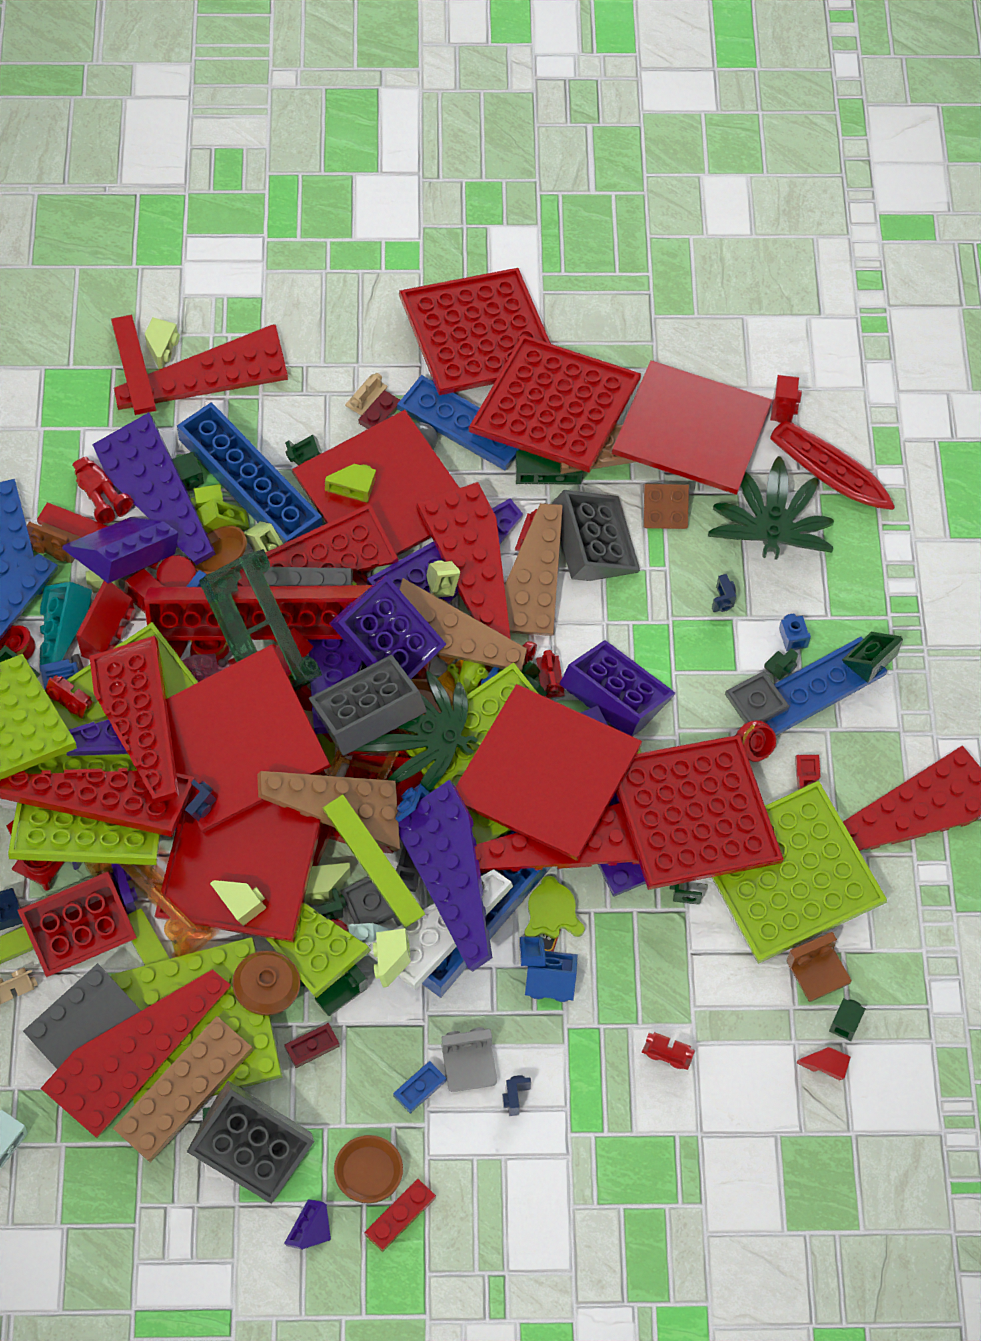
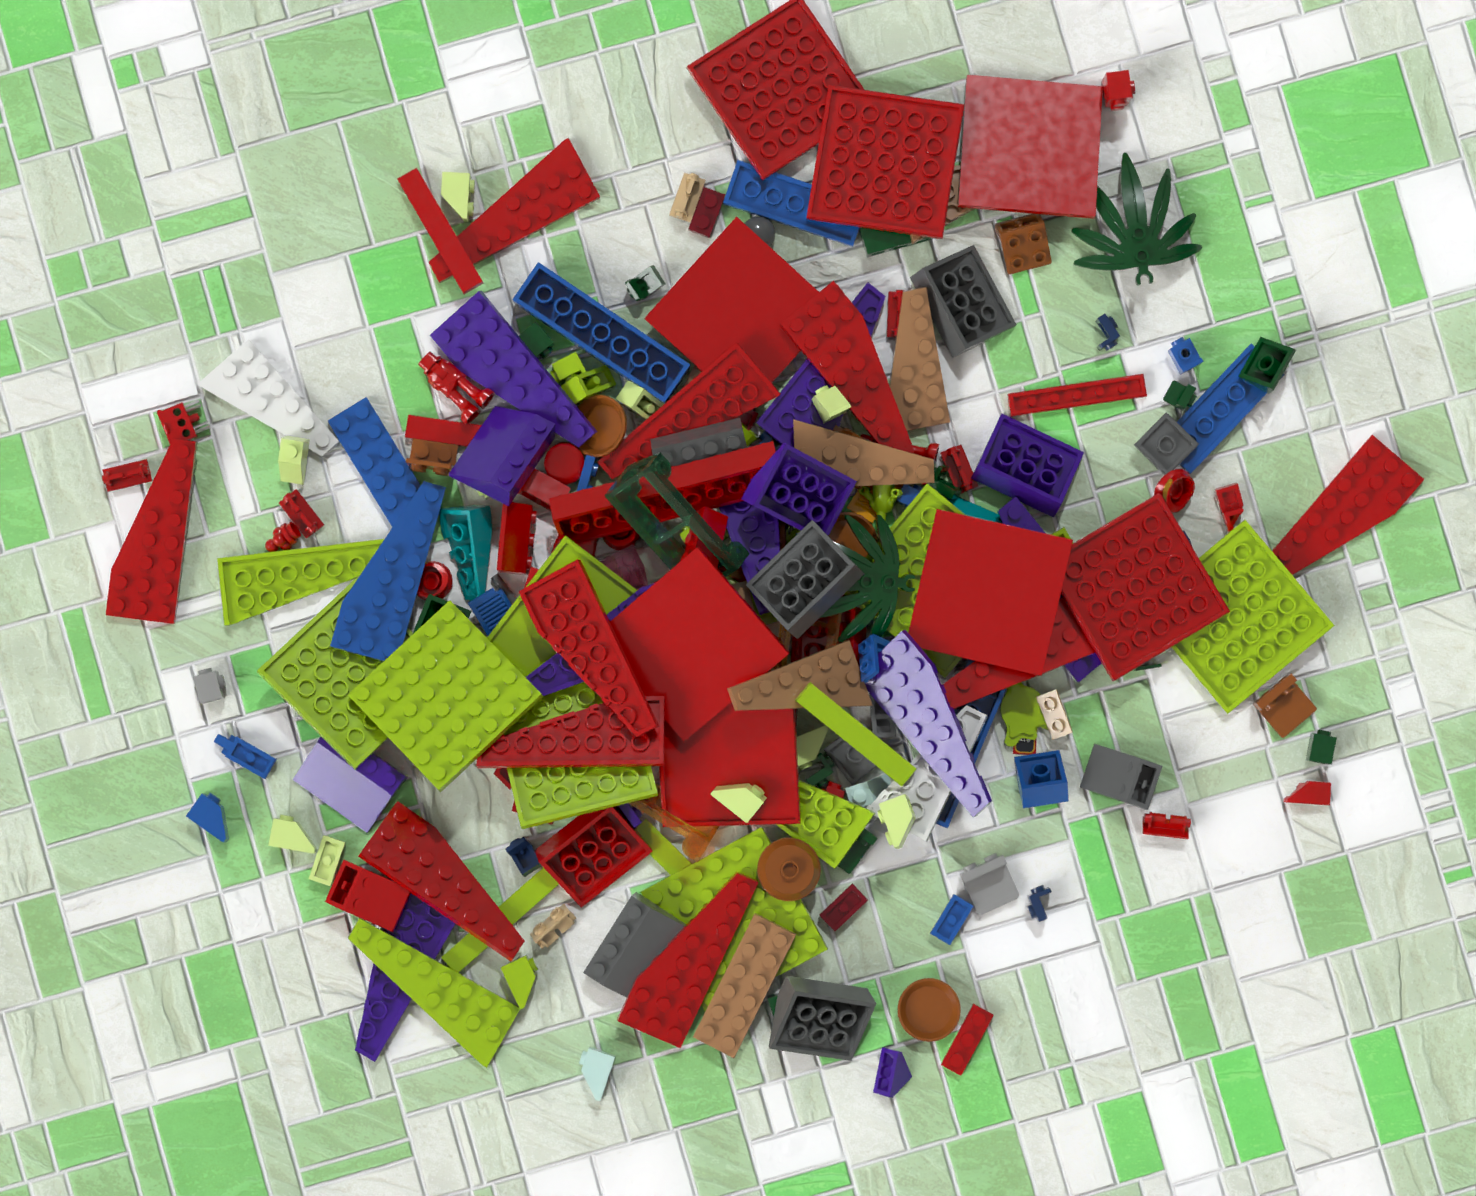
camera: 15 degrees left, 25 degrees up
red hinge [45,675,94,719] -> none
dark blue bracket [185,779,217,821] -> none
lime slope [325,464,376,503] -> none
blue tile [519,936,546,966] -> none
red piece [770,420,895,510] -> none
none -> red tile [1007,374,1147,417]
none -> tan hinge [1036,689,1073,740]
none -> dark grey slope [1080,744,1163,810]

